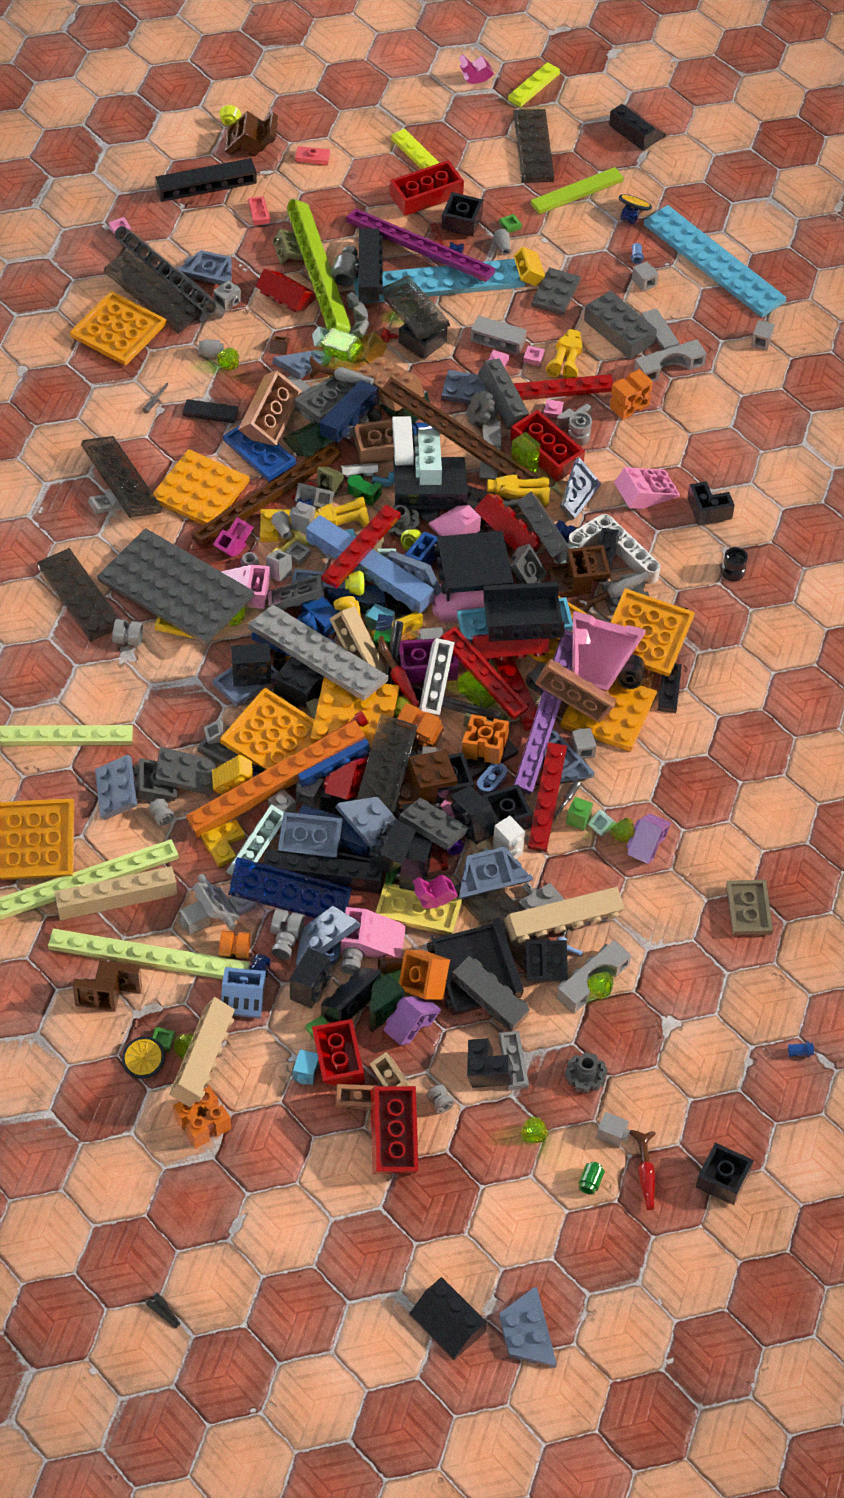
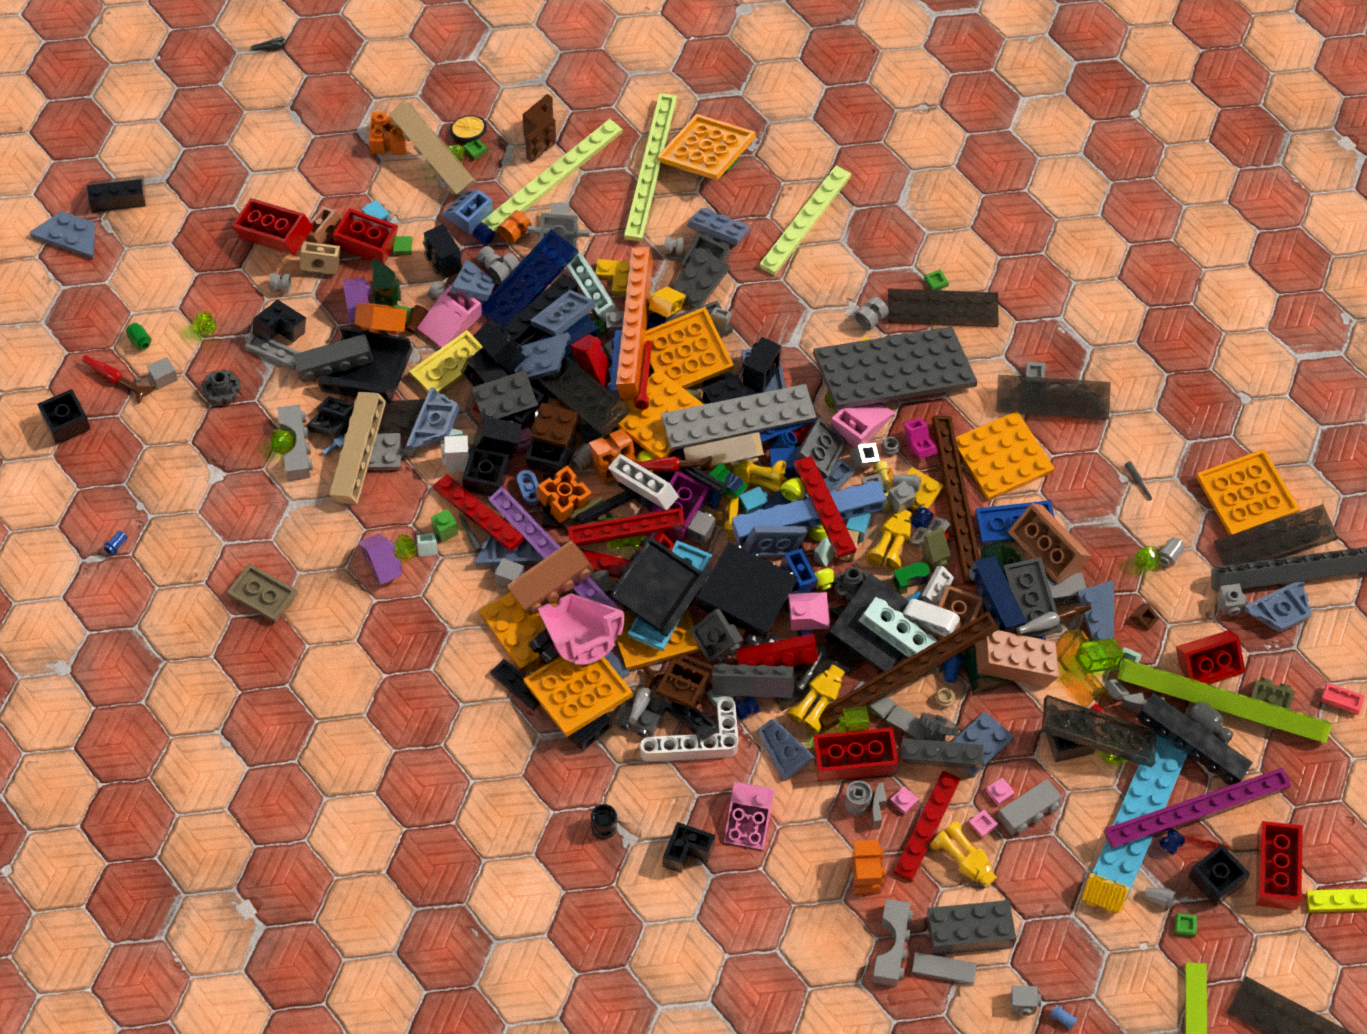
camera: 125 degrees right, 5 degrees up
tan brick [54,866,177,920] -> none
black tile [183,399,238,423] -> none
black slope [321,967,381,1023] -> none
dark pink brick [412,874,458,909] -> none
dark grey plate [532,267,581,315] -> none
none -> bright green tile [924,269,949,293]

